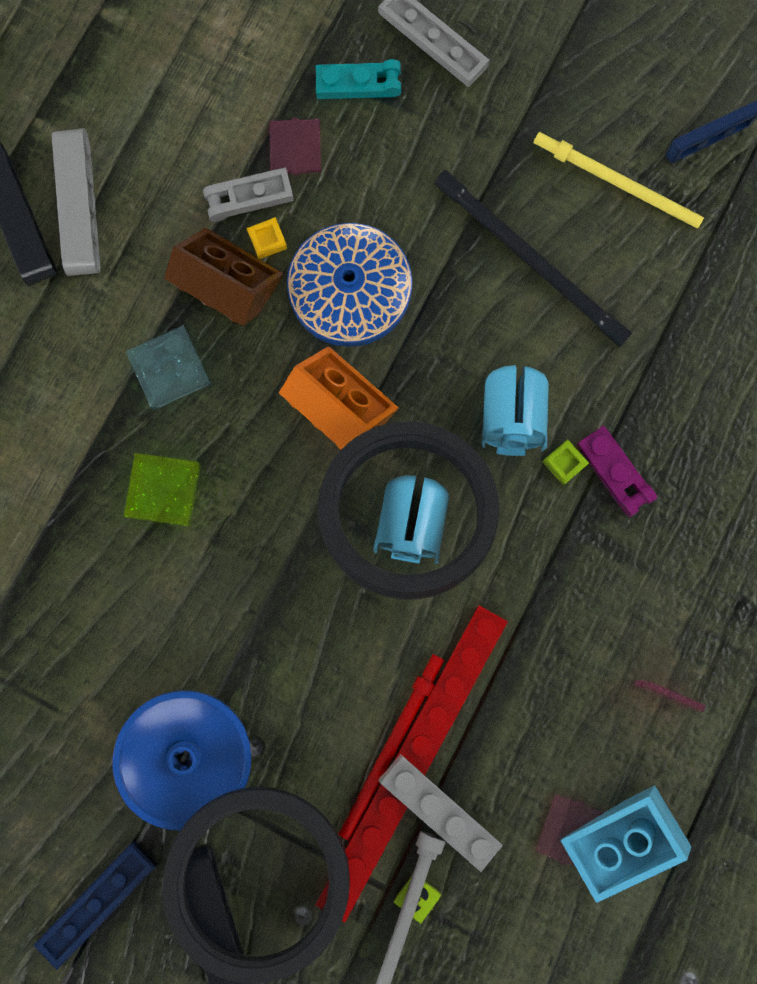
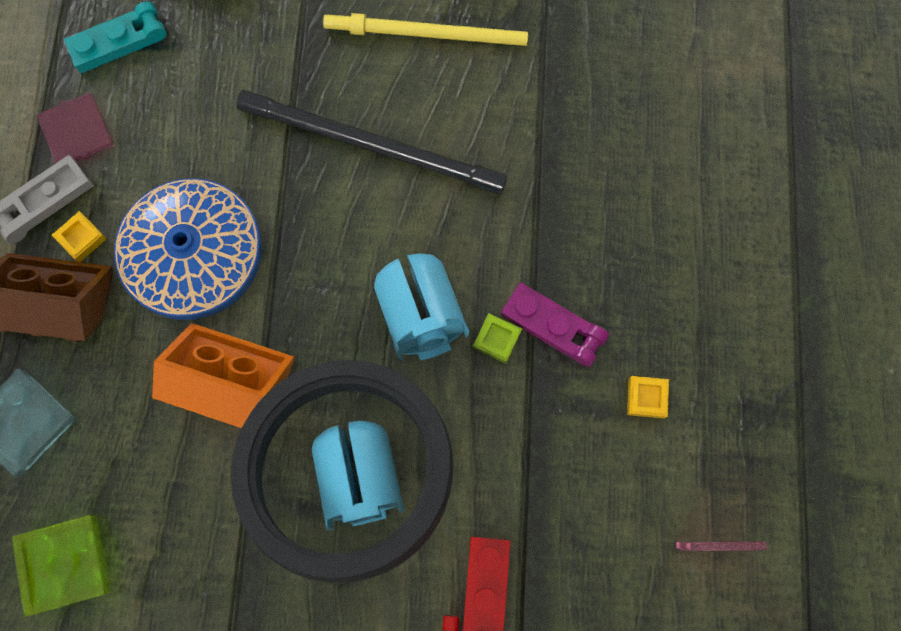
camera: 25 degrees left, 5 degrees down
none -> yellow tile [627,376,669,419]

